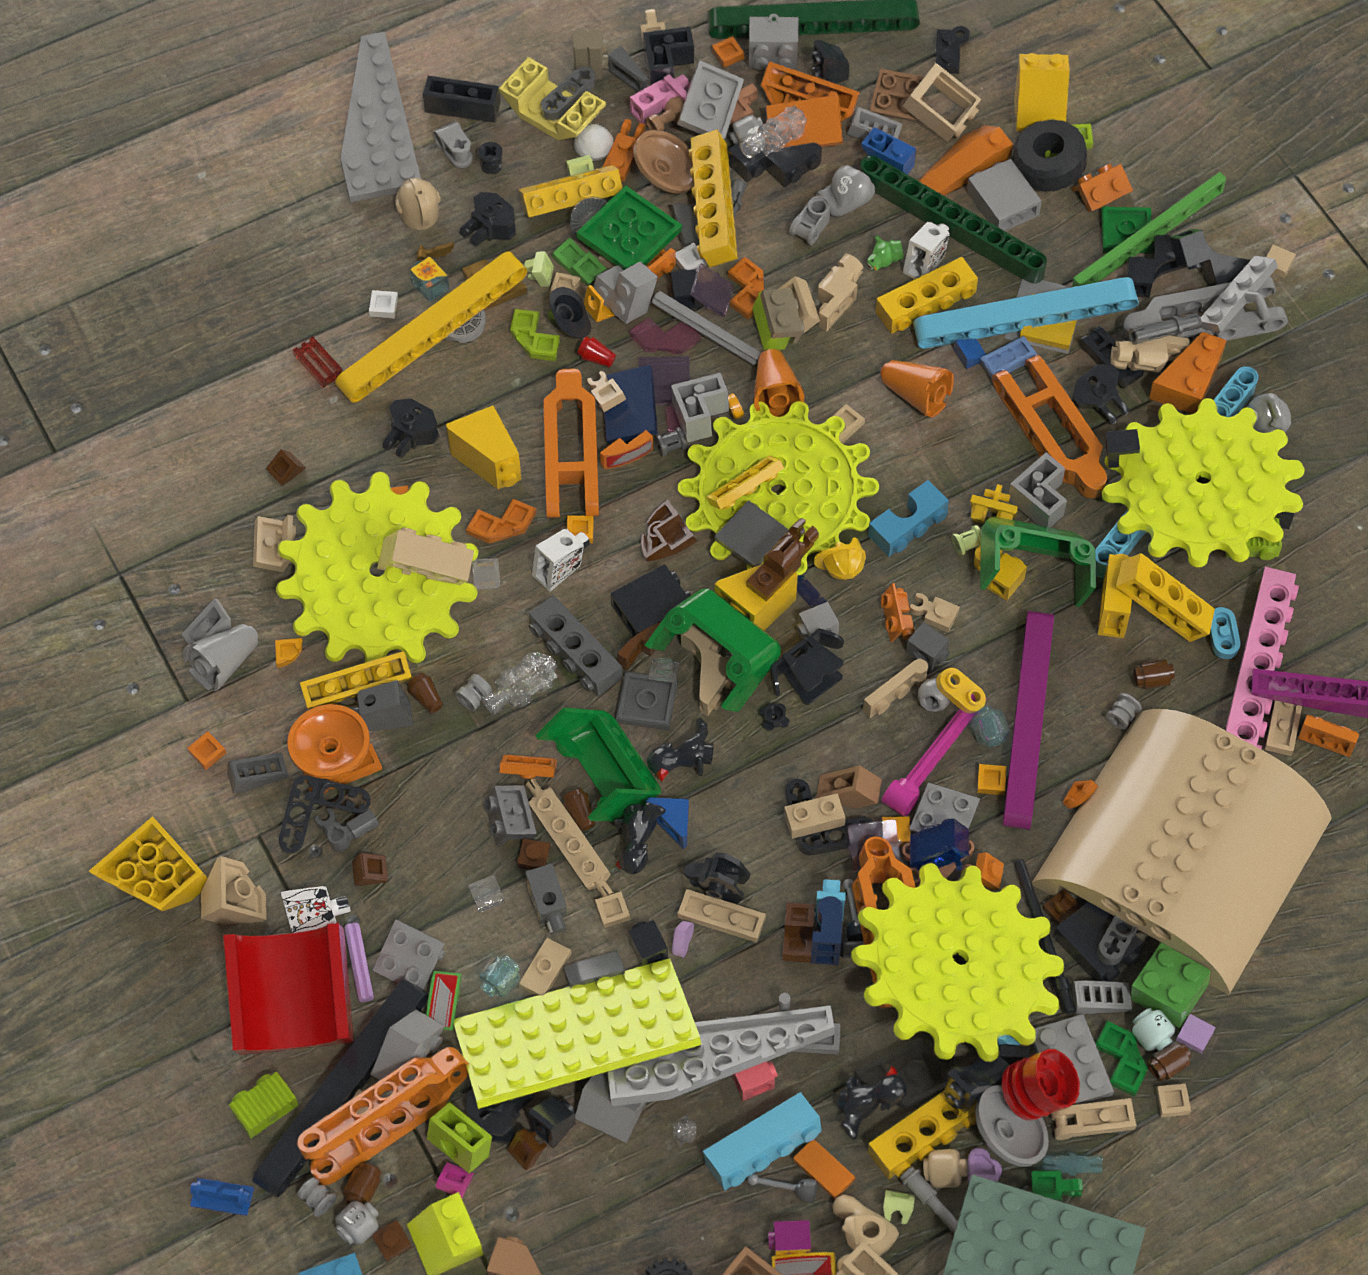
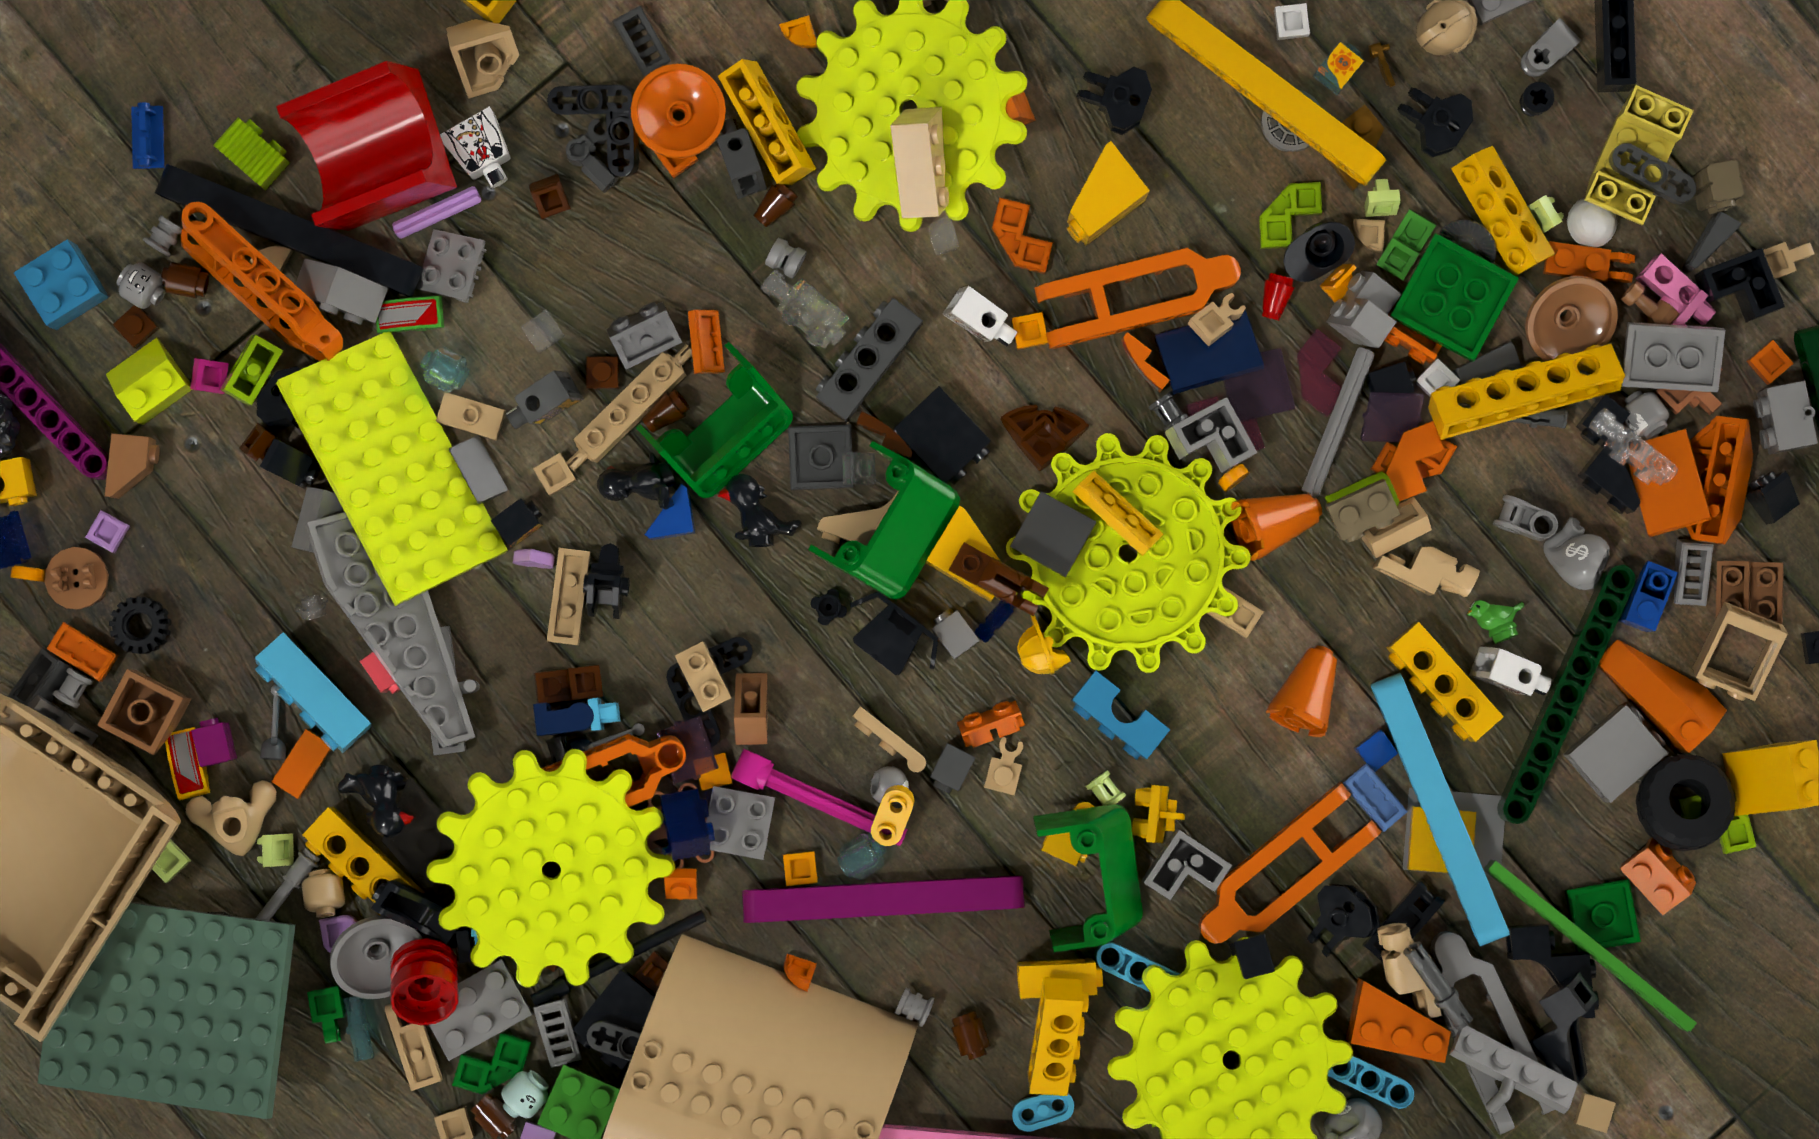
camera: 80 degrees right, 25 degrees up
none -> orange tile [1385,421,1444,501]

